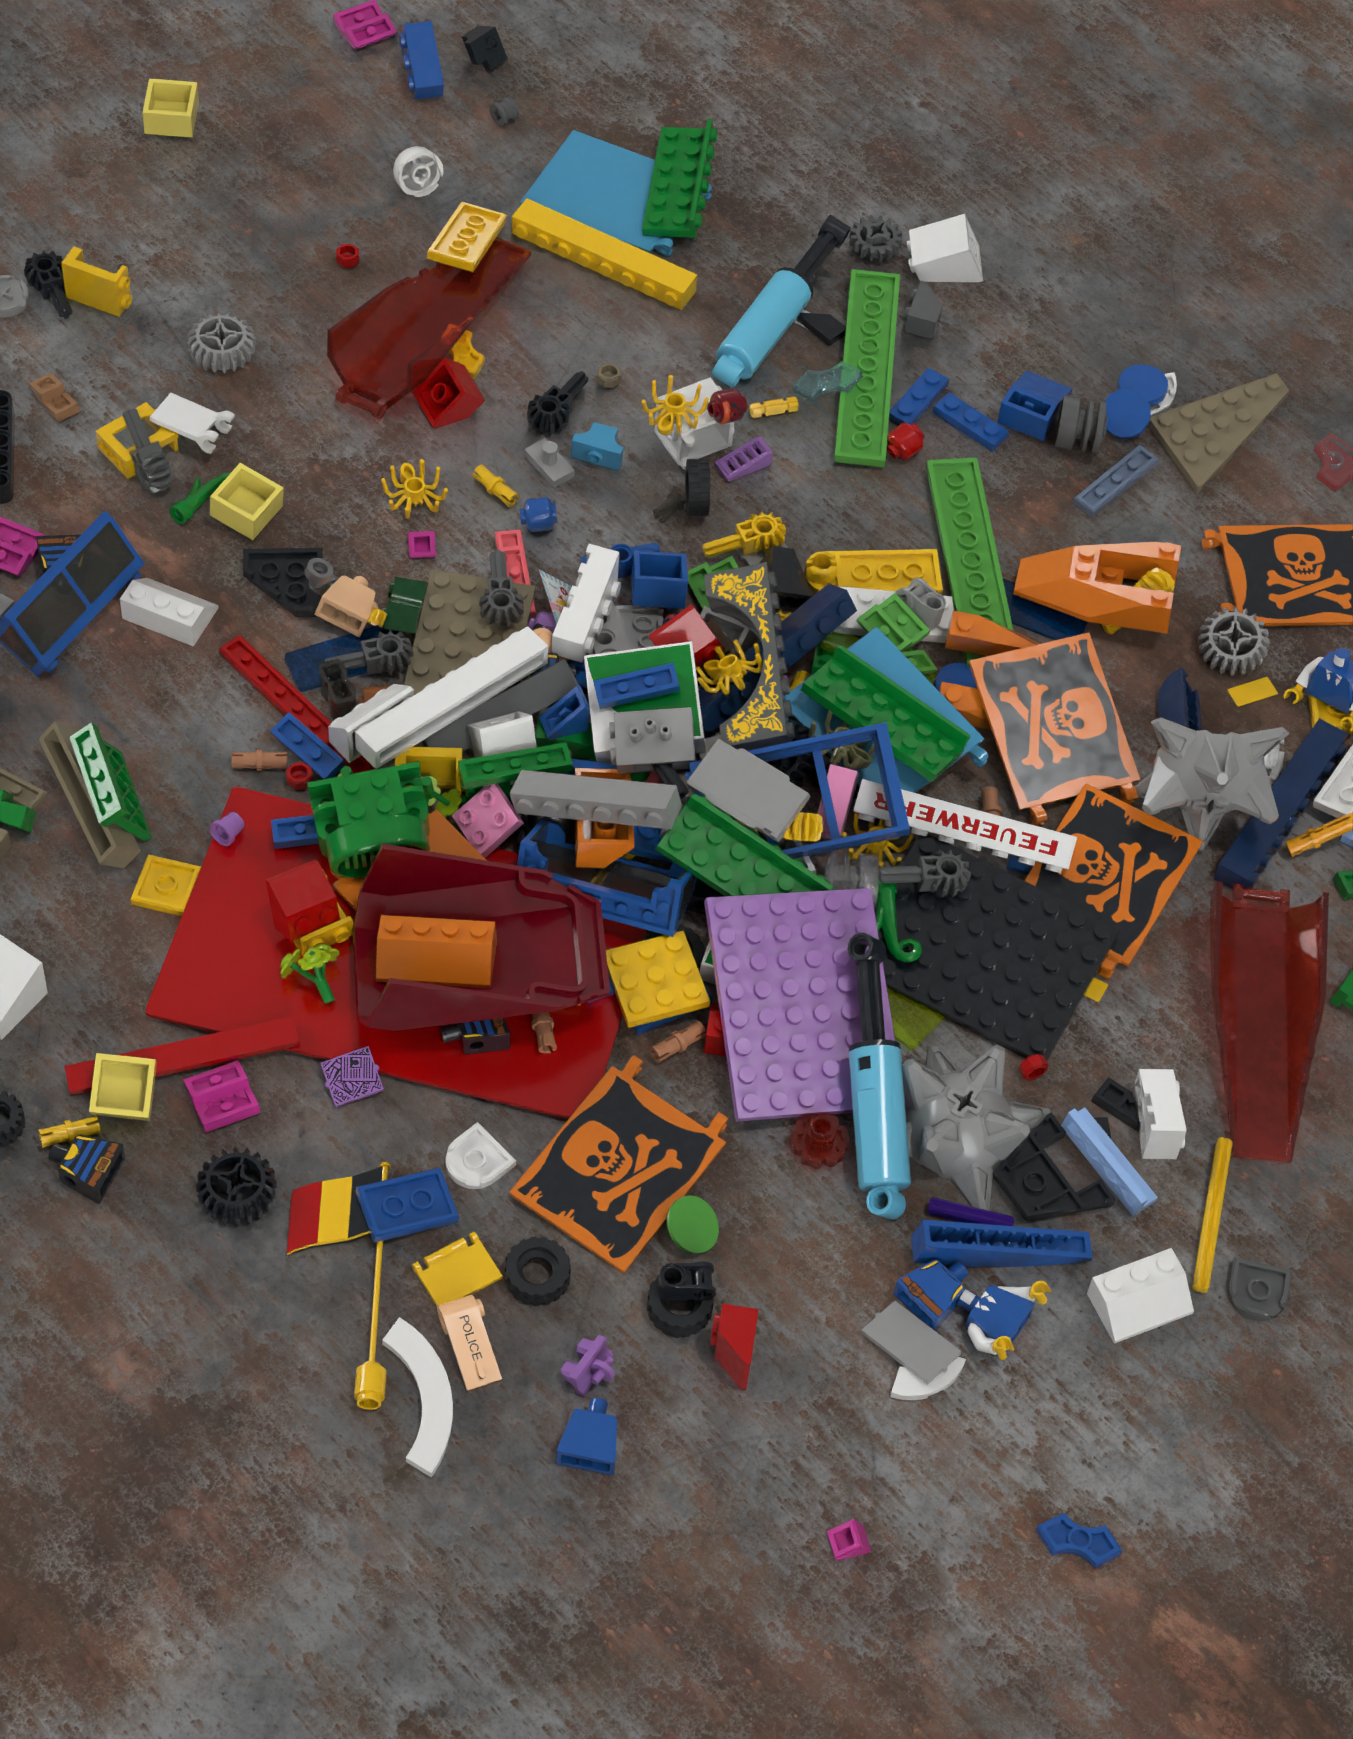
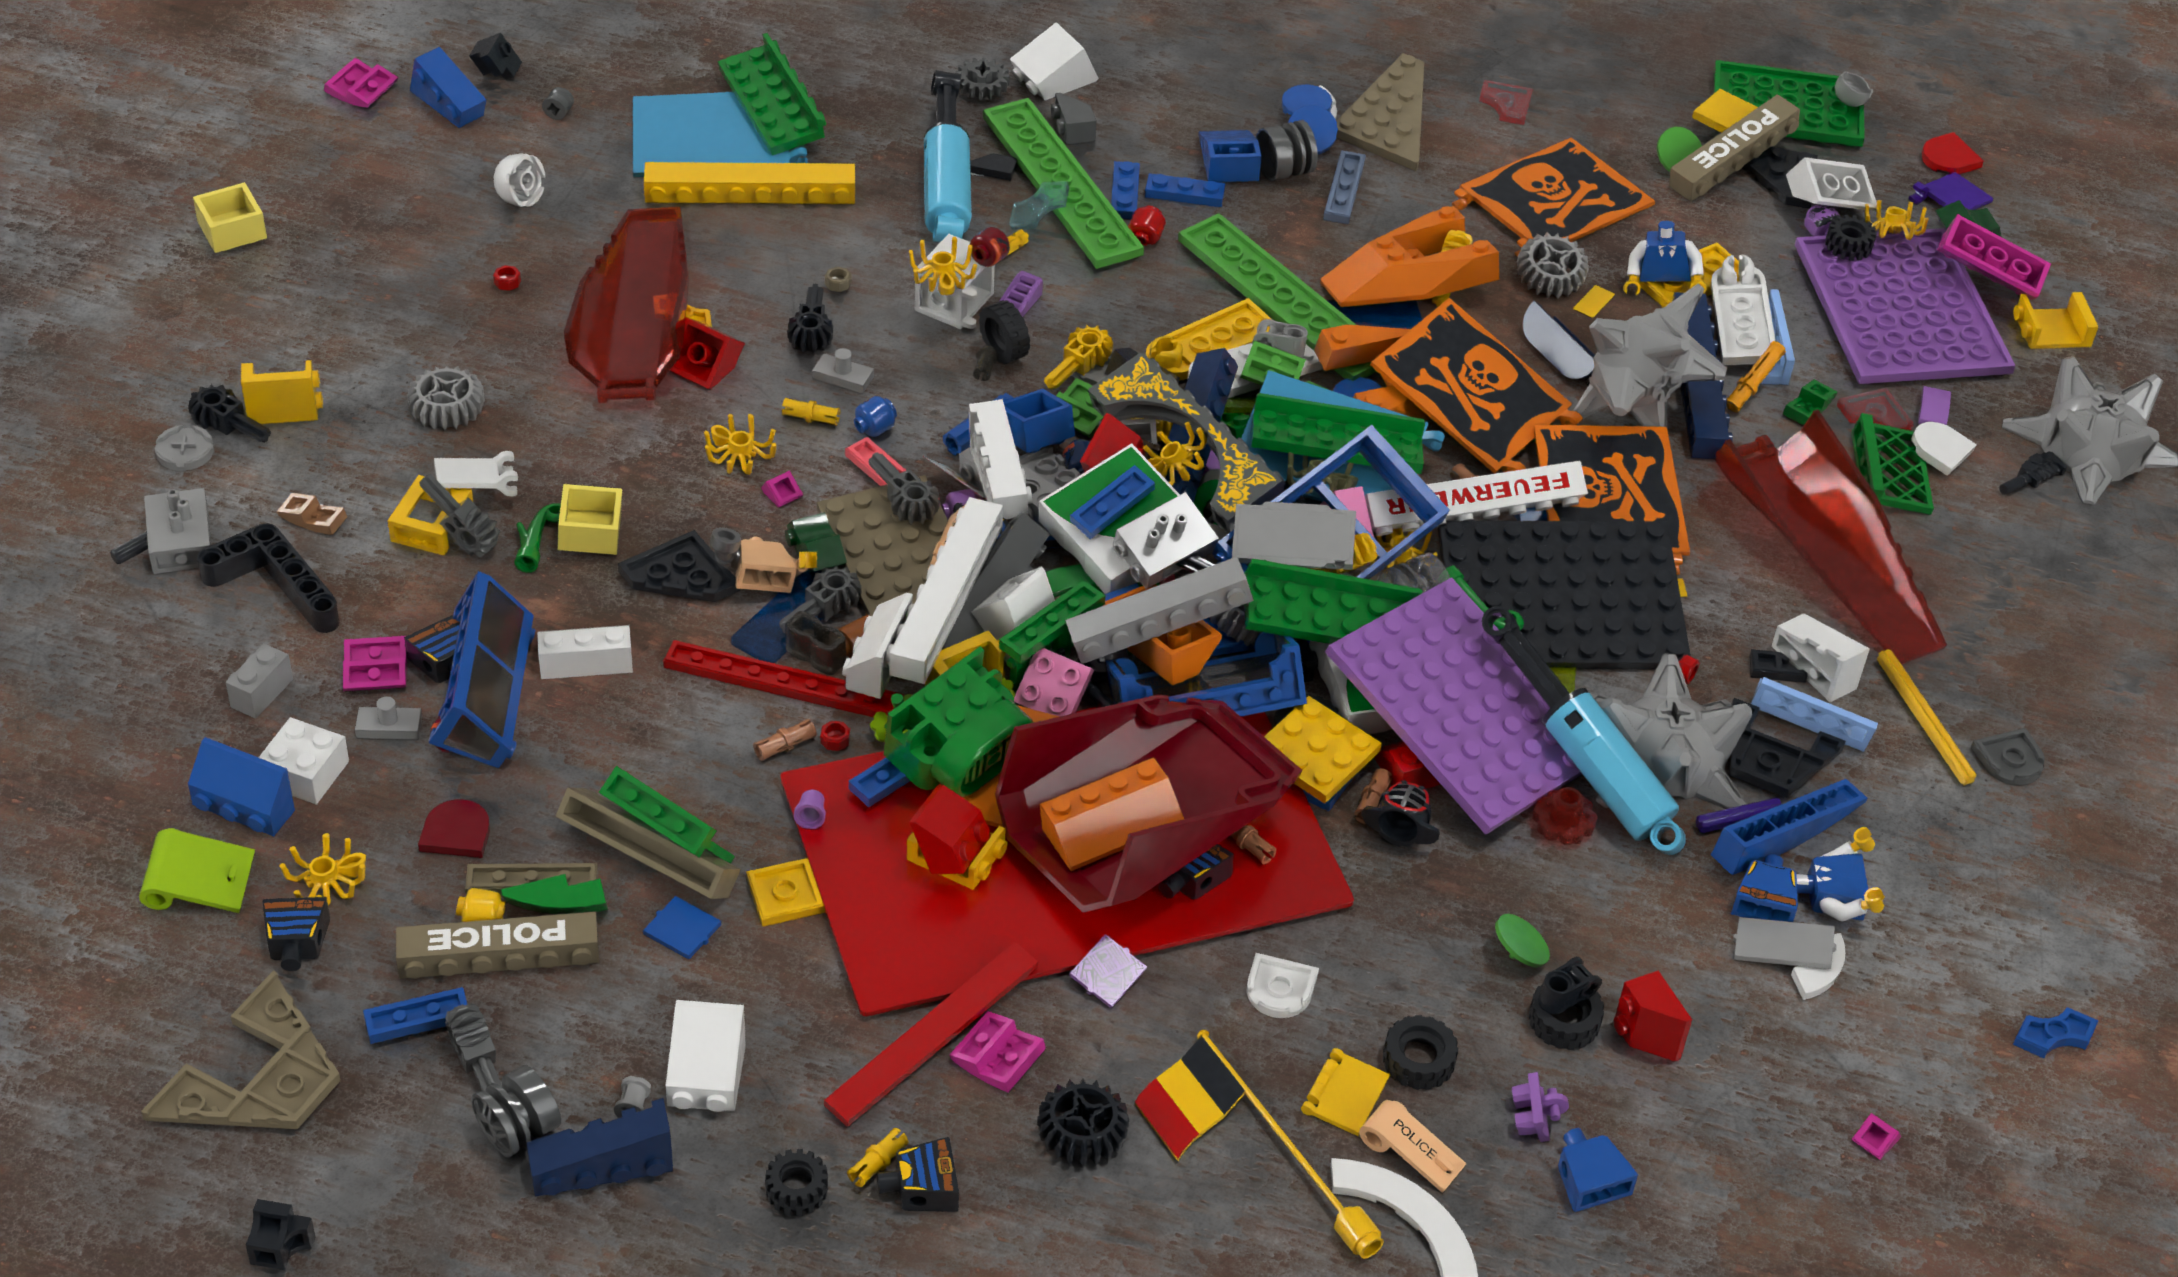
camera: 30 degrees left, 10 degrees down
light yellow piece [89,1053,157,1121] -> none
blue plate [270,712,346,779] -> none
lime plant [280,944,339,1004] -> none
blue tile [355,1168,459,1242] -> none
yellow tile [427,202,507,272] -> none
flag [509,1055,729,1274] -> none
blue slope [539,685,590,740] -> none
dark azure brick [571,422,624,471] -> none
dark grey gear [879,849,971,897] -> none
white slope [1087,1248,1194,1344] -> none
none -> blue piece [643,896,721,959]
none -> black piece [1361,780,1440,847]

